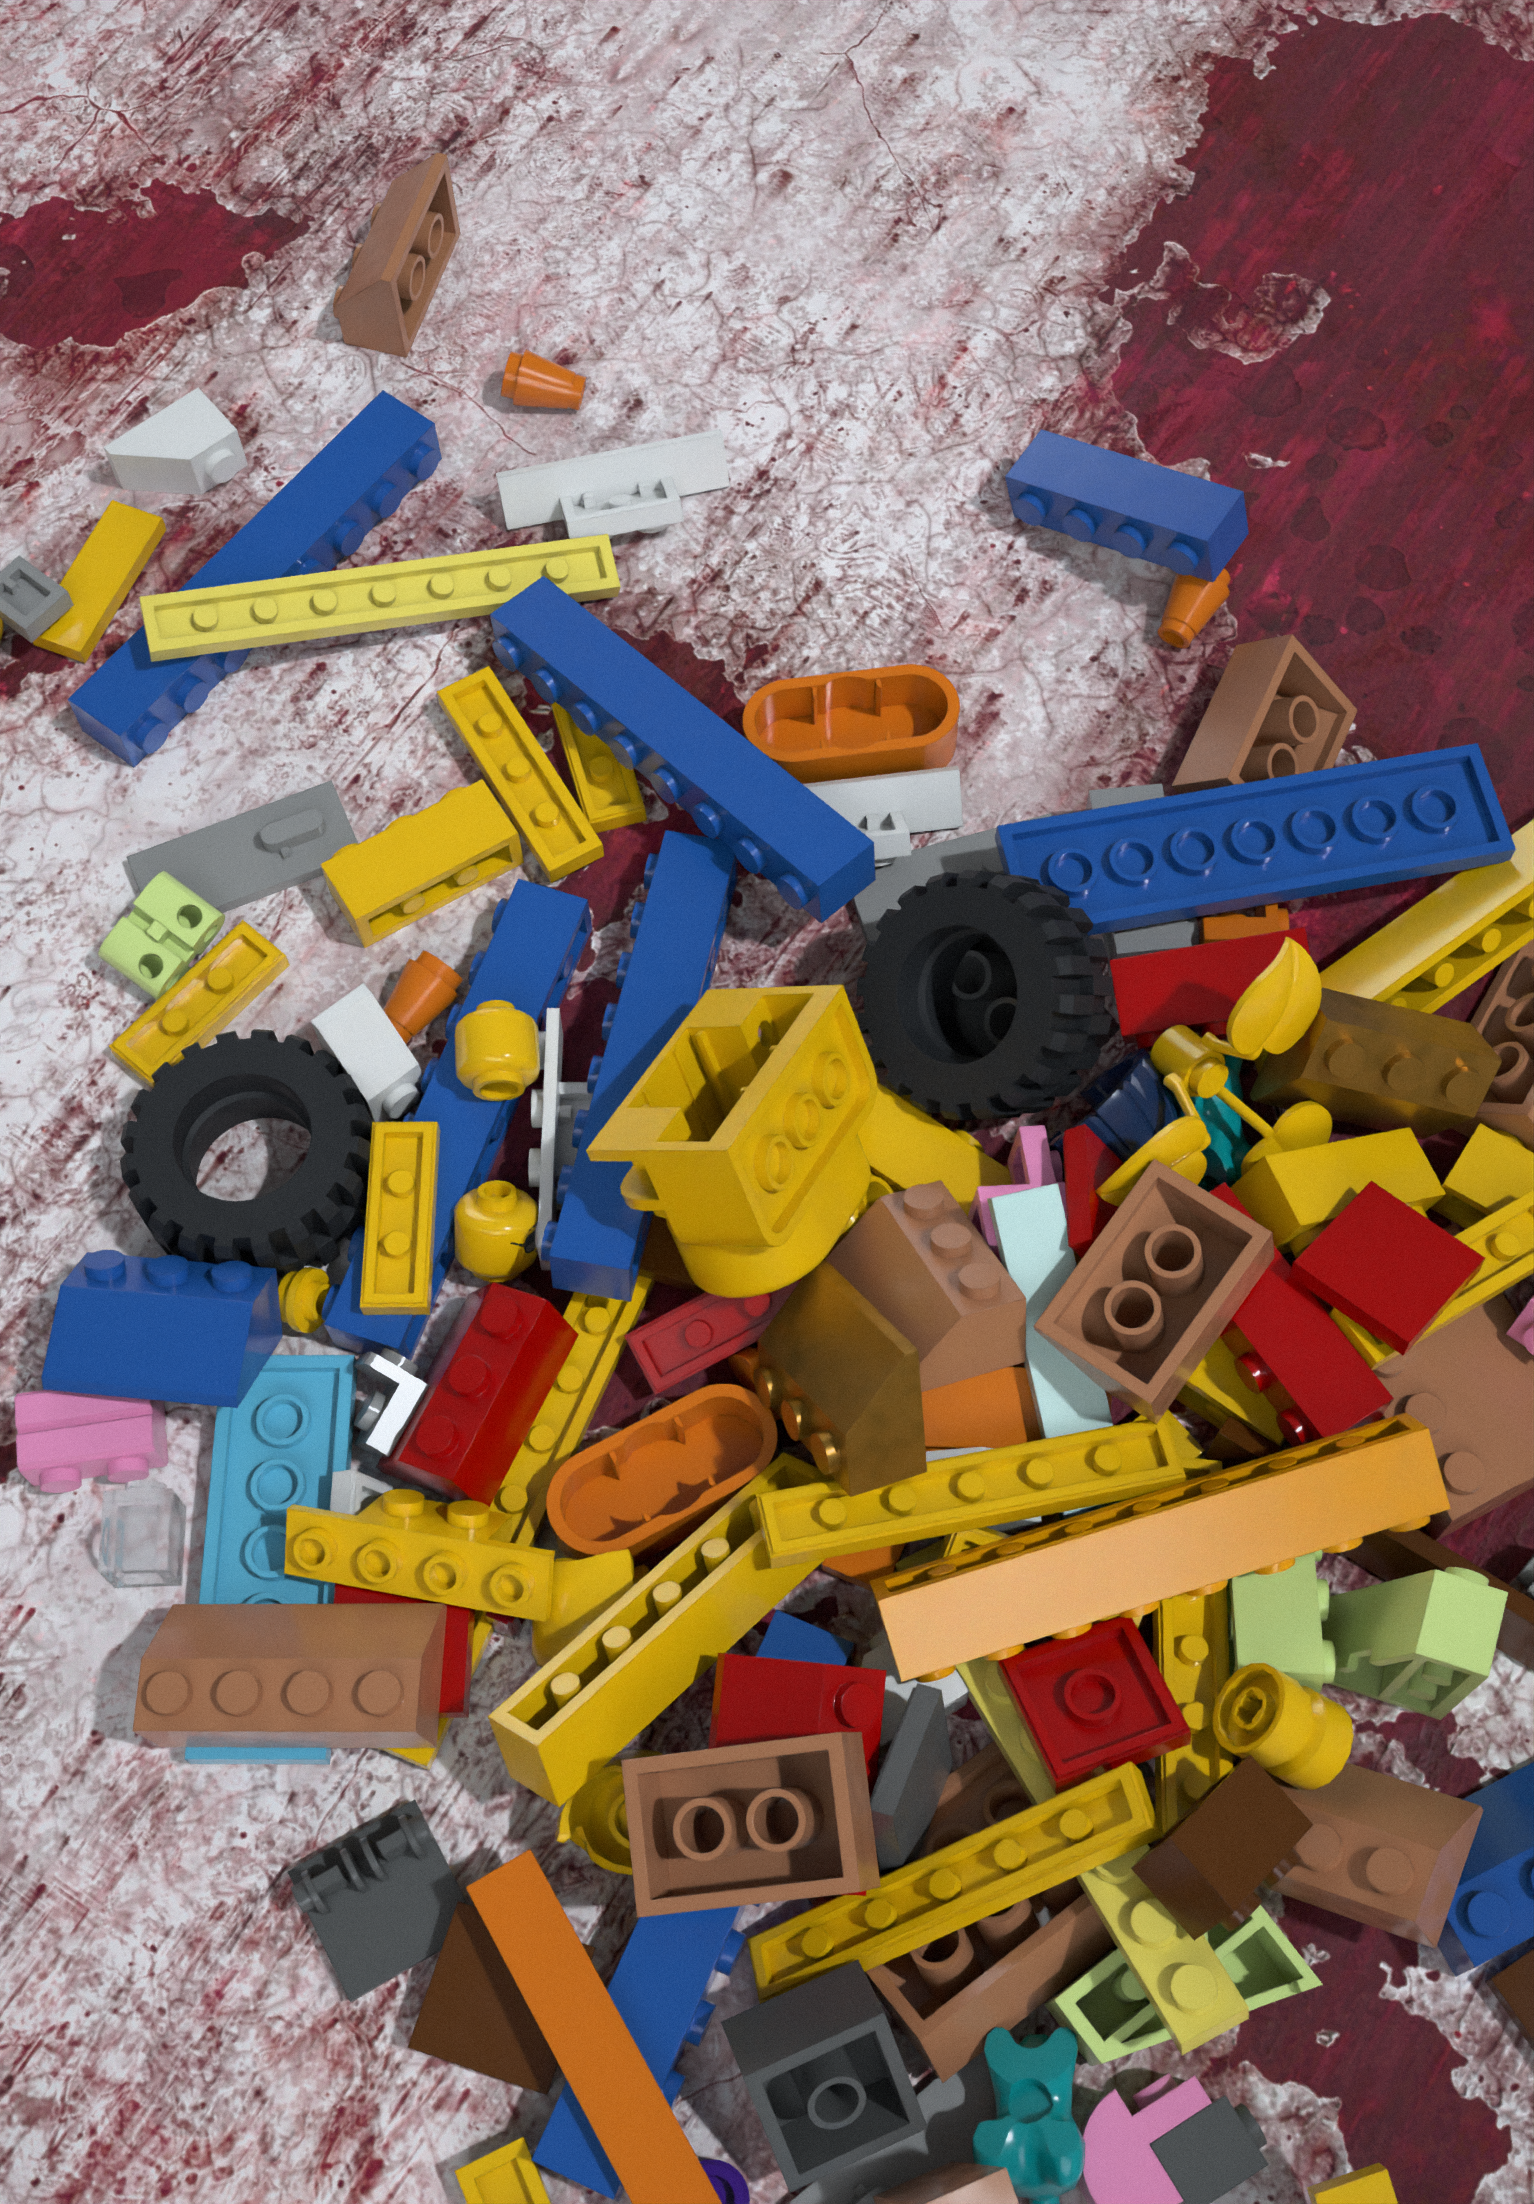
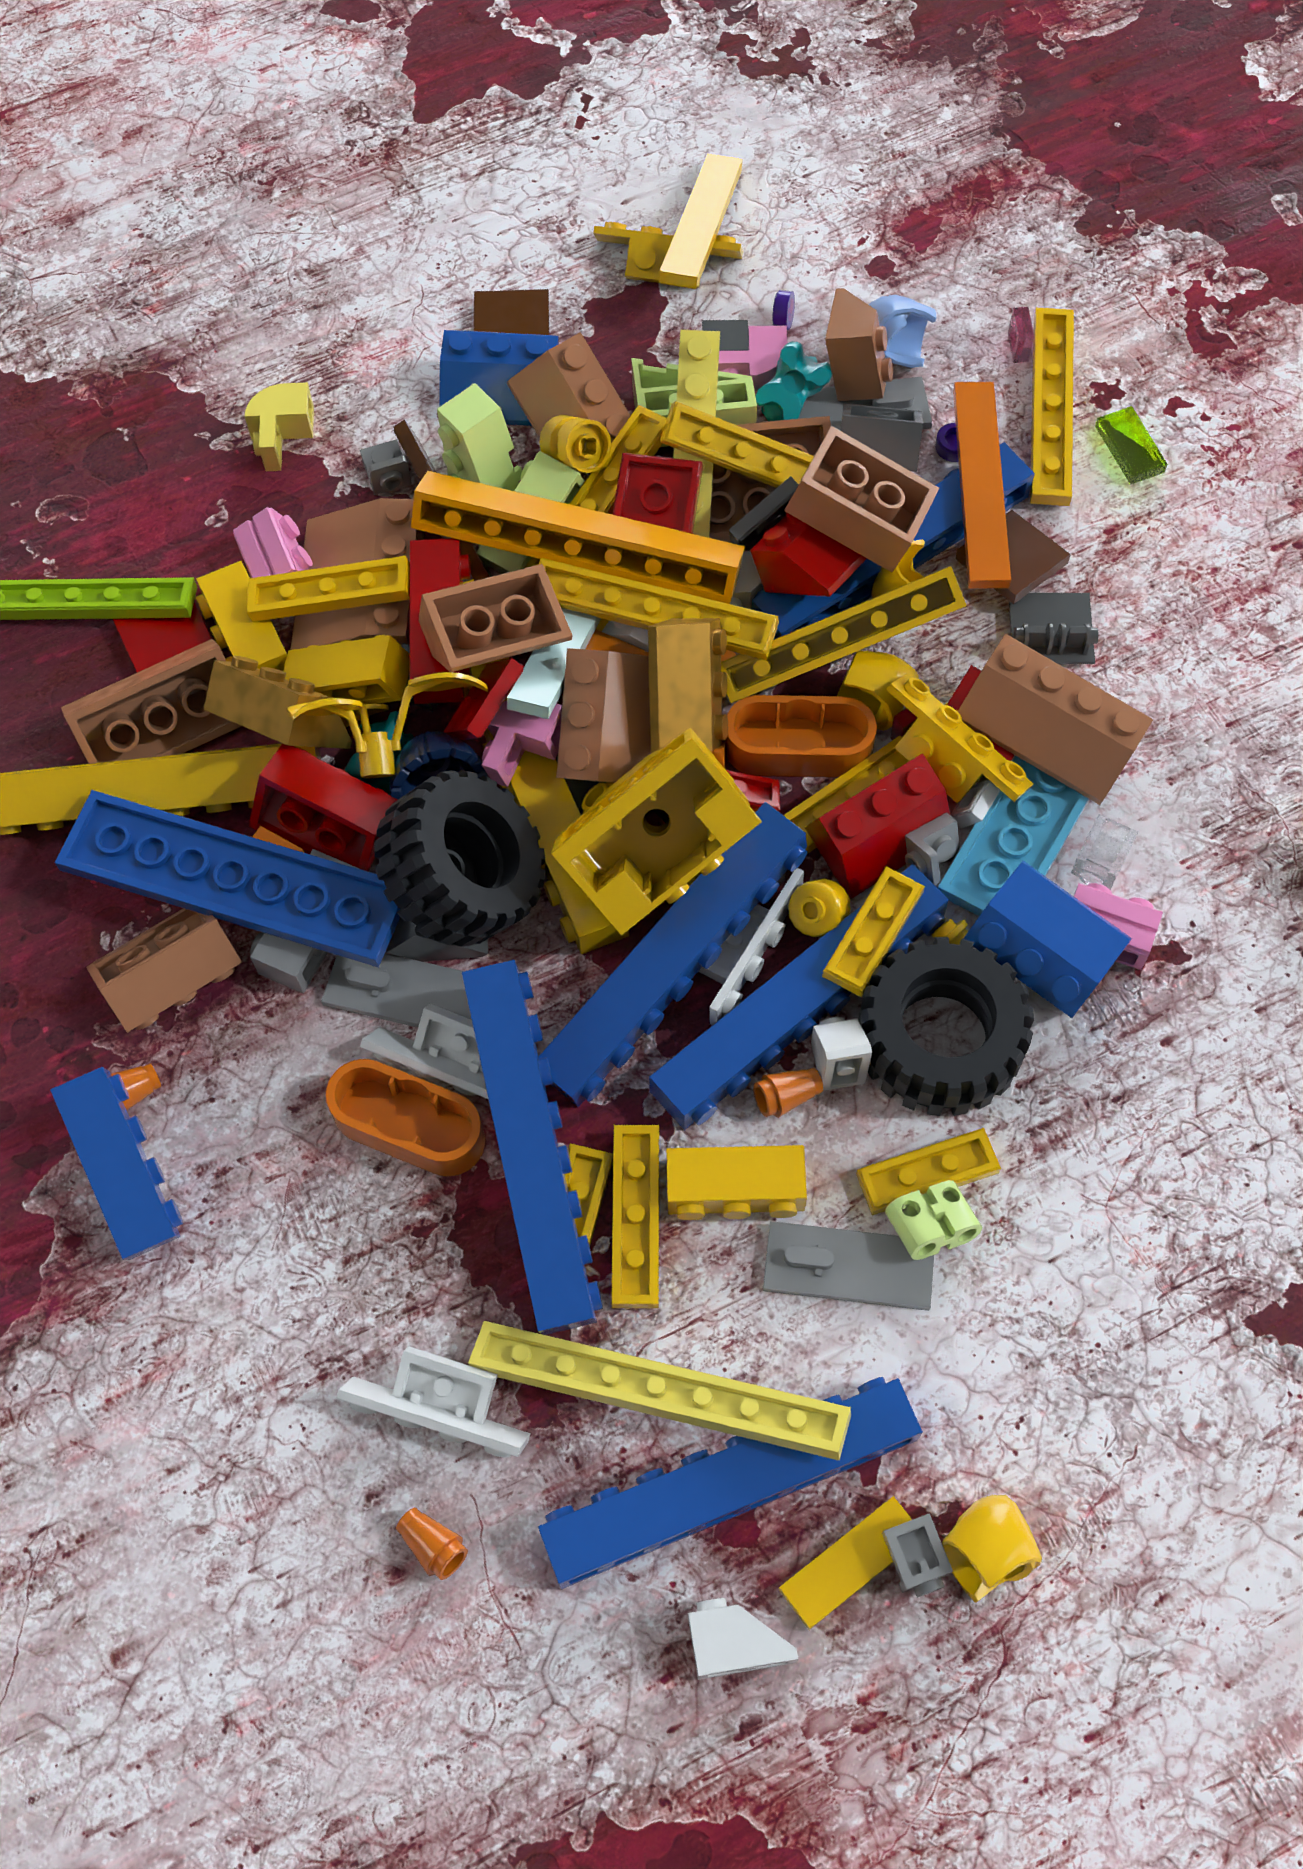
camera: 150 degrees left, 0 degrees up
nougat slope [333,153,461,358] -> none
yellow head [454,1000,540,1101] -> none
reddish brown brick [1131,1755,1313,1941] -> none
red tile [1289,1181,1485,1356] -> none

